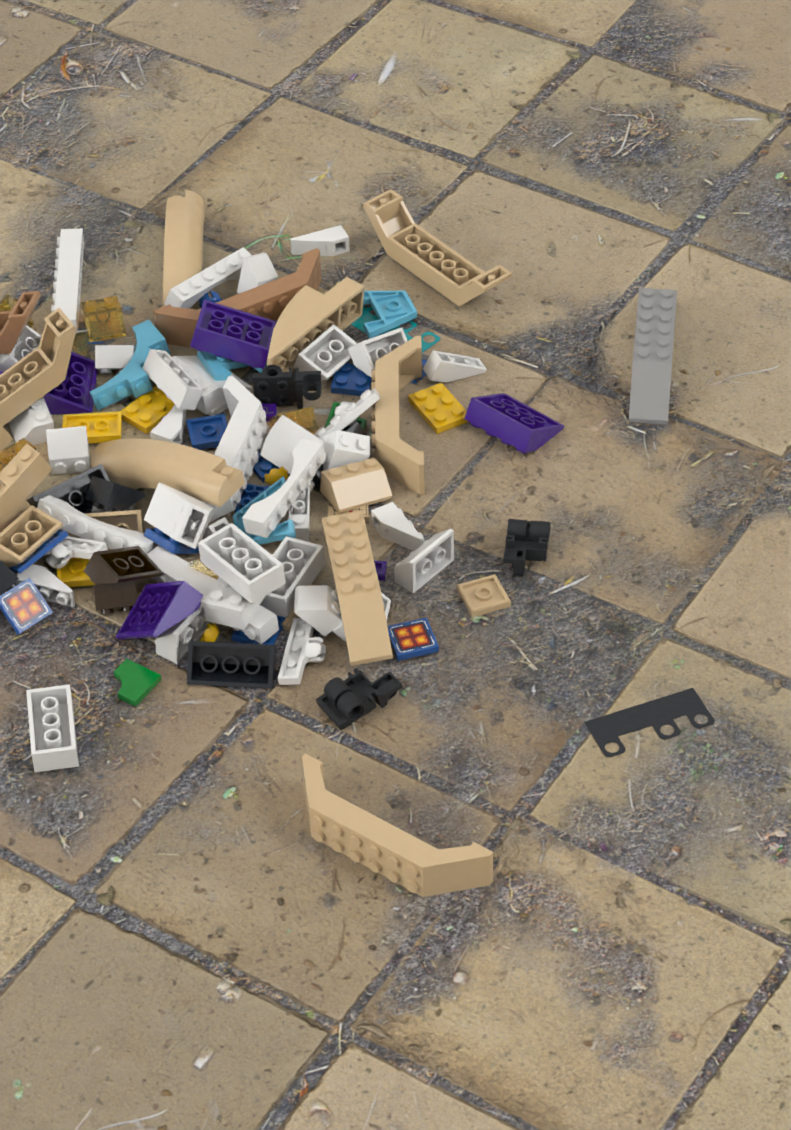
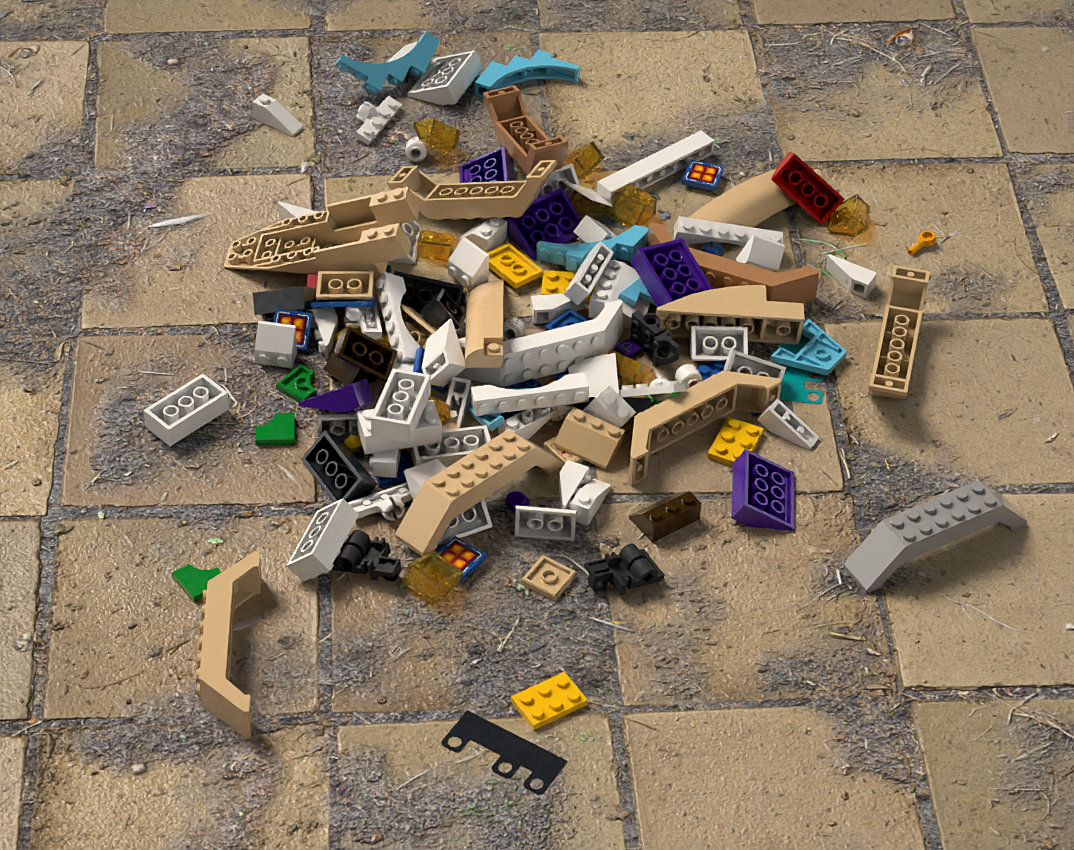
camera: 50 degrees right, 0 degrees up
none -> green tile [172,564,222,602]
none -> white slope [255,321,297,368]
none -> green tile [276,364,317,402]
none -> white brick [286,498,359,582]
none -> clear yellow slope [402,551,464,605]
none -> yellow plate [511,672,587,731]
none -> white slope [570,479,611,526]
none -> dark brown slope [629,491,702,543]
none -> white head [675,364,702,389]
none -> tile [682,159,724,192]
none -> red slope [771,152,845,225]
none -> clear yellow slope [828,194,870,237]
none -> light orange plate [907,230,936,255]

